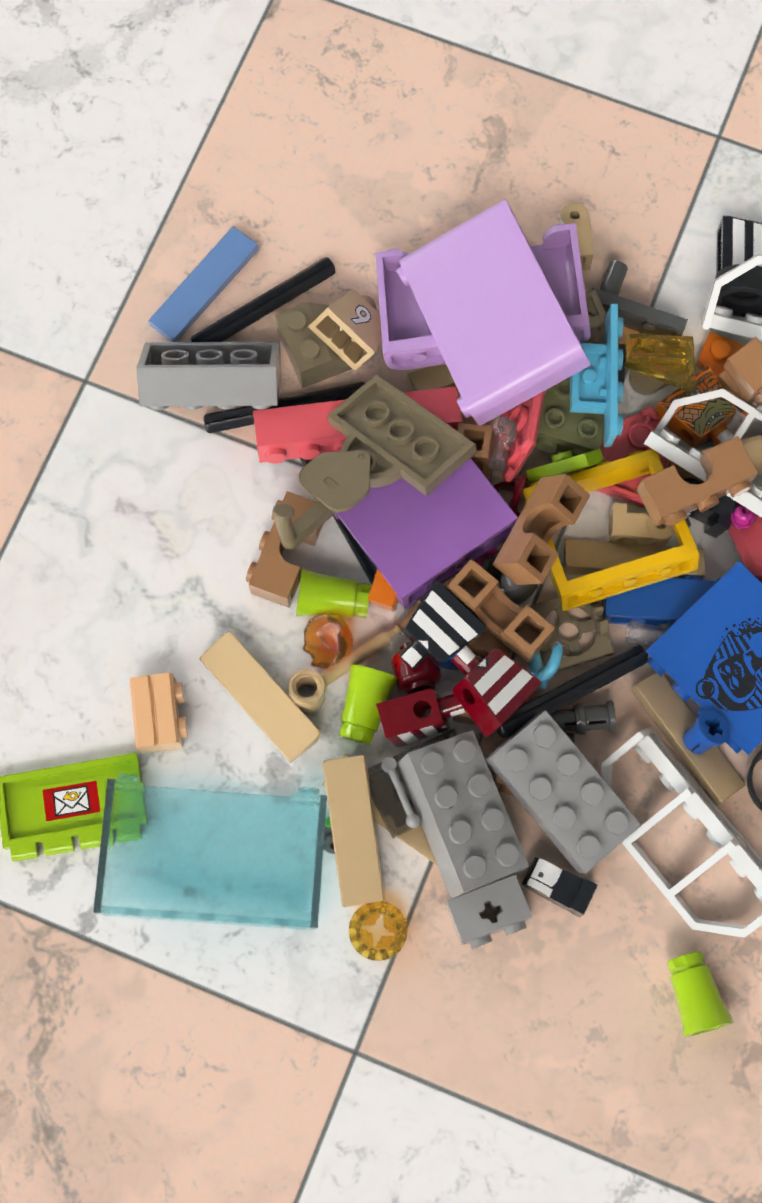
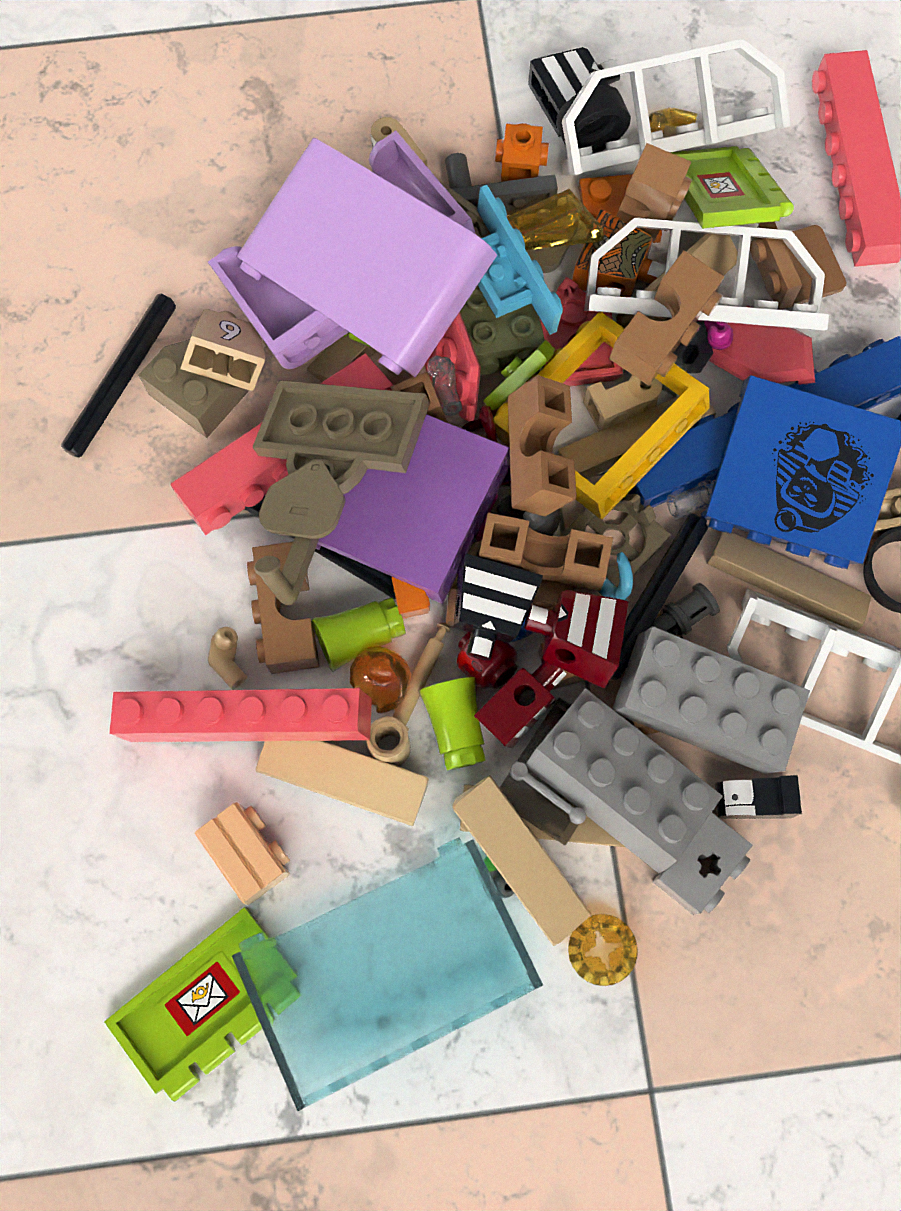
camera: 30 degrees left, 0 degrees up
light grey brick [136,342,281,410] -> none
medium blue tile [148,227,259,342] -> none
black axle [203,381,365,433] -> none
blue bush [683,710,730,755] -> none
none -> coral brick [109,688,372,742]
none -> tan arm [208,627,247,690]
none -> orange brick [495,123,549,182]

